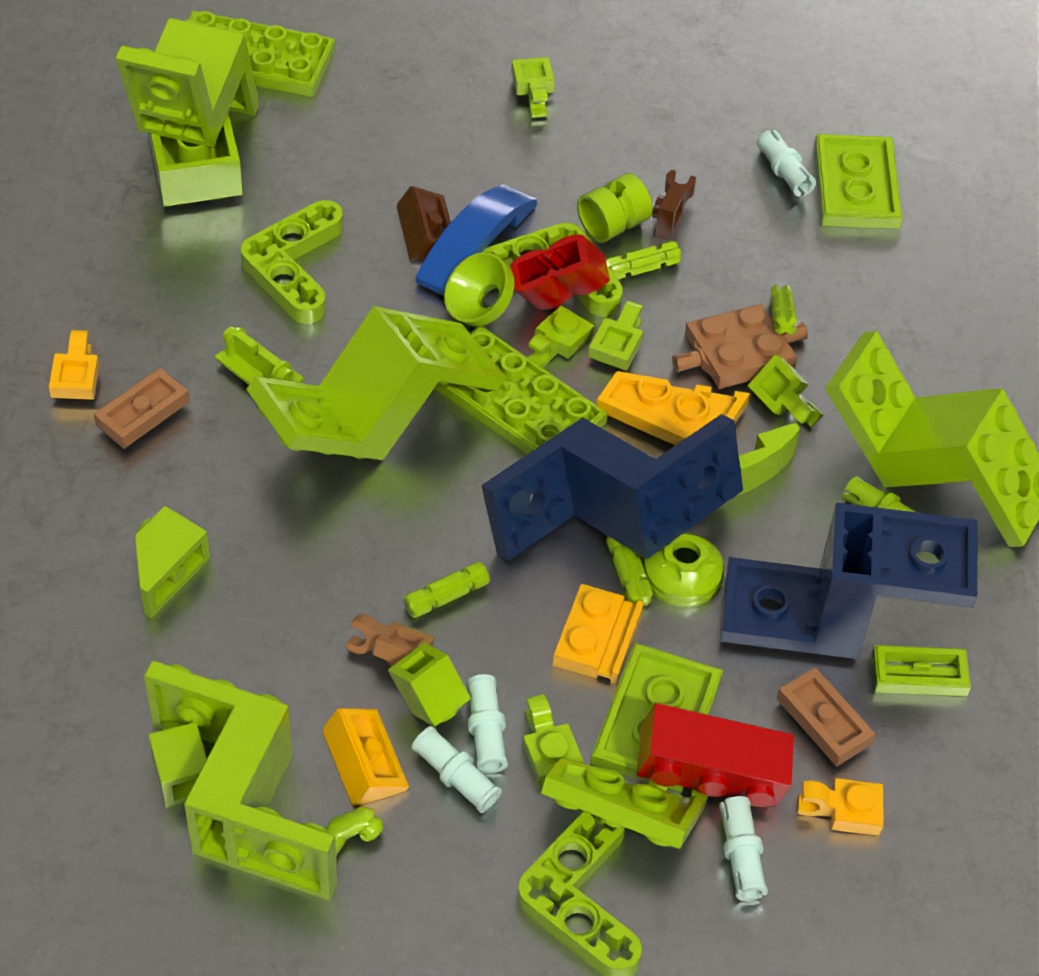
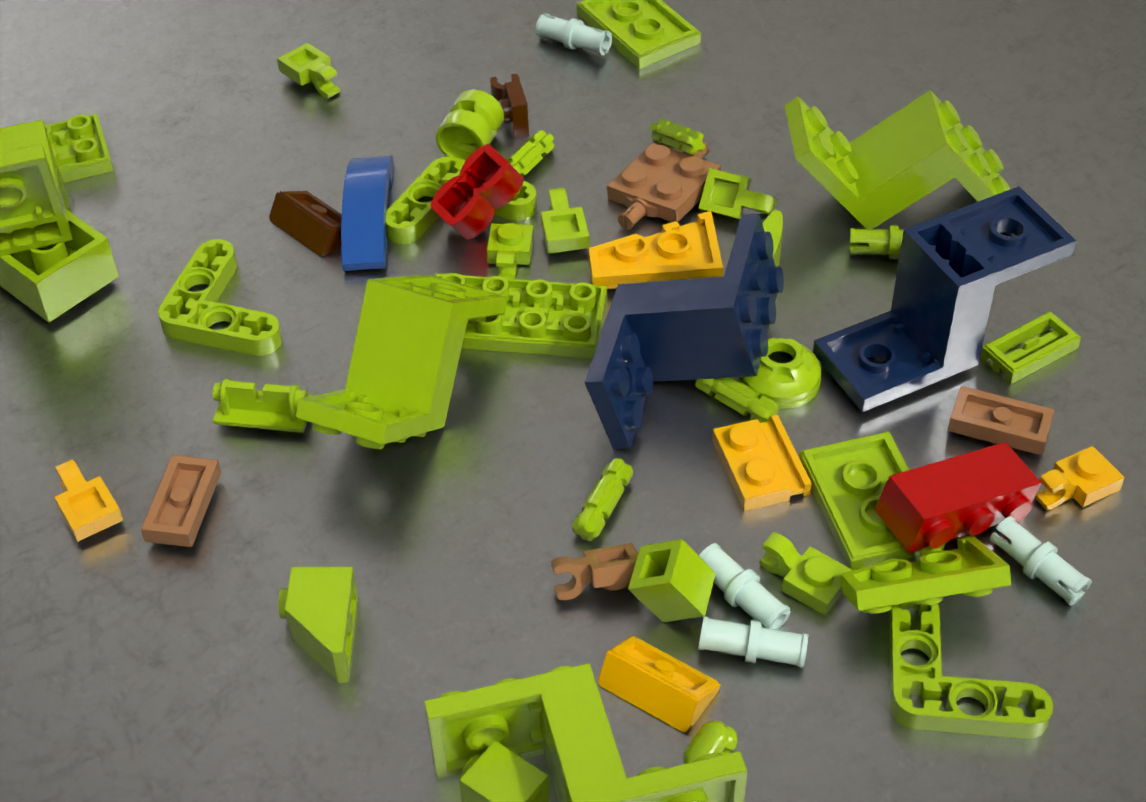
camera: 30 degrees left, 5 degrees down
lime piece [444,252,515,327] -> none

